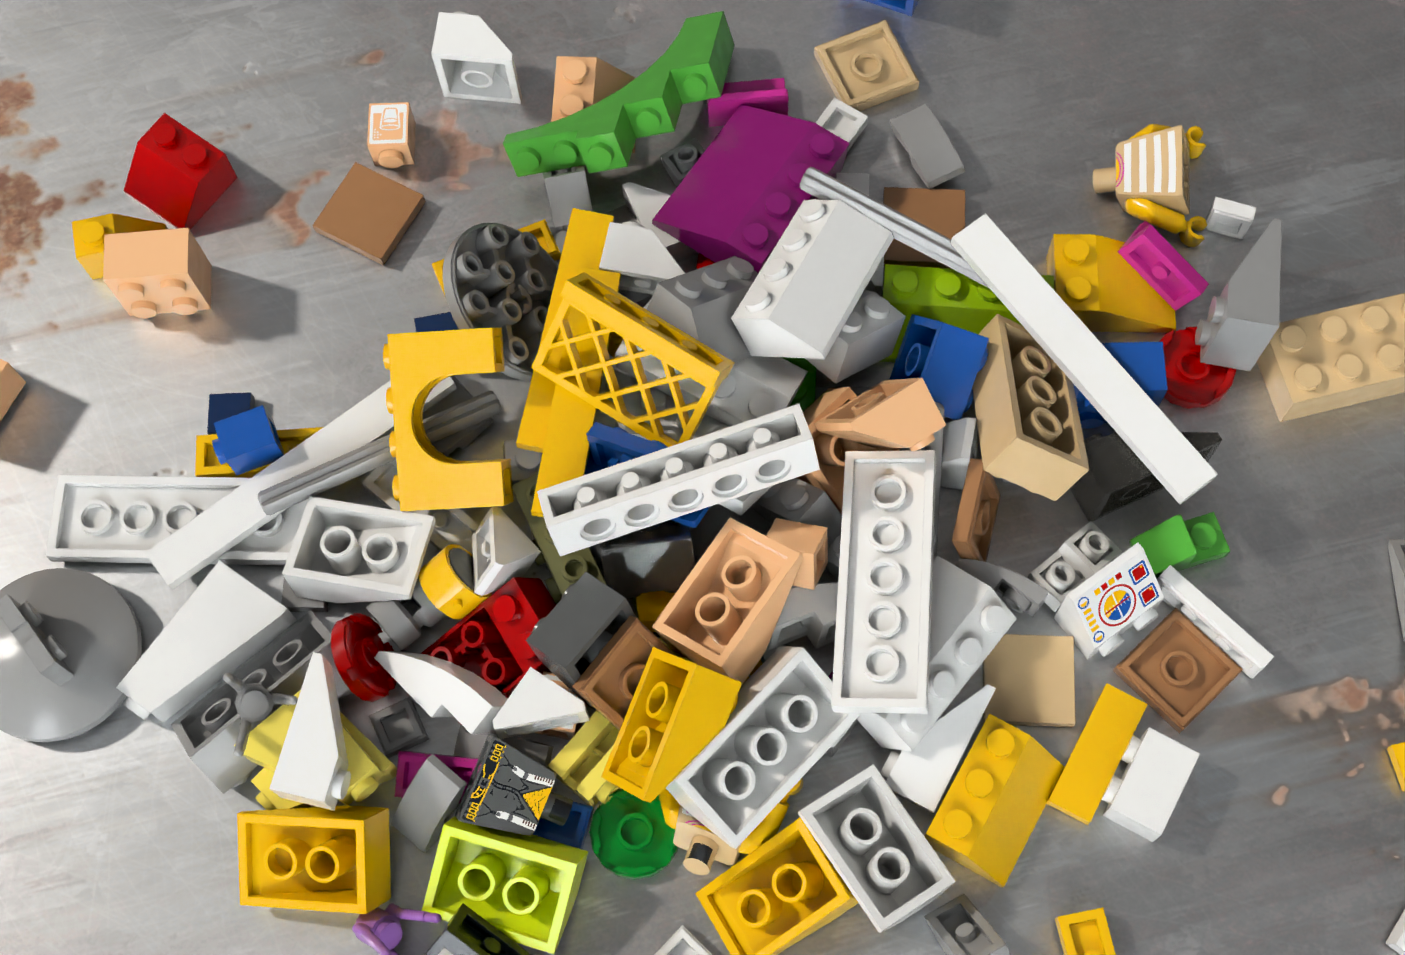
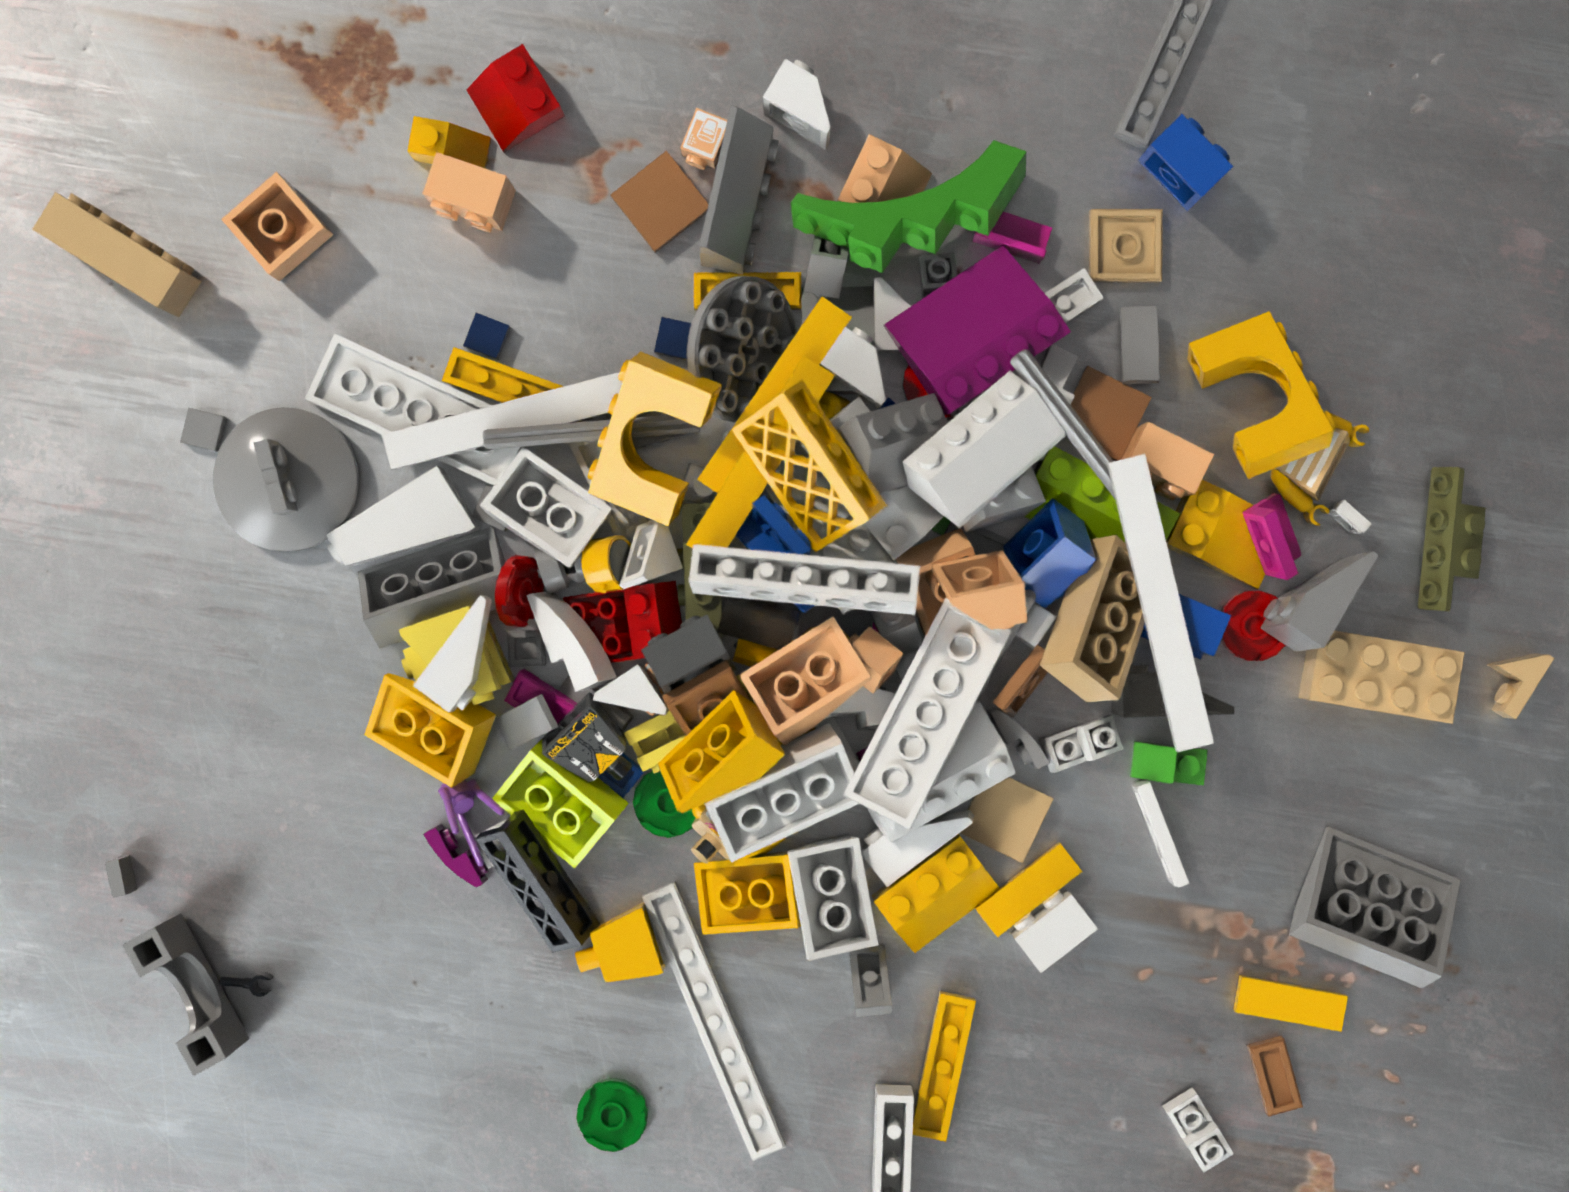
camera: 20 degrees right, 20 degrees up
blue brick [212,405,285,475] -> none
light grey plant [223,673,298,757] -> none
white slope [1054,543,1164,660] -> none
medium nougat tile [1113,608,1243,734] -> none
none -> light grey slope [699,105,779,275]
none -> light nougat brick [1121,422,1214,501]
none -> yellow arch [1187,311,1335,479]
none -> olive bracket [1418,467,1486,611]

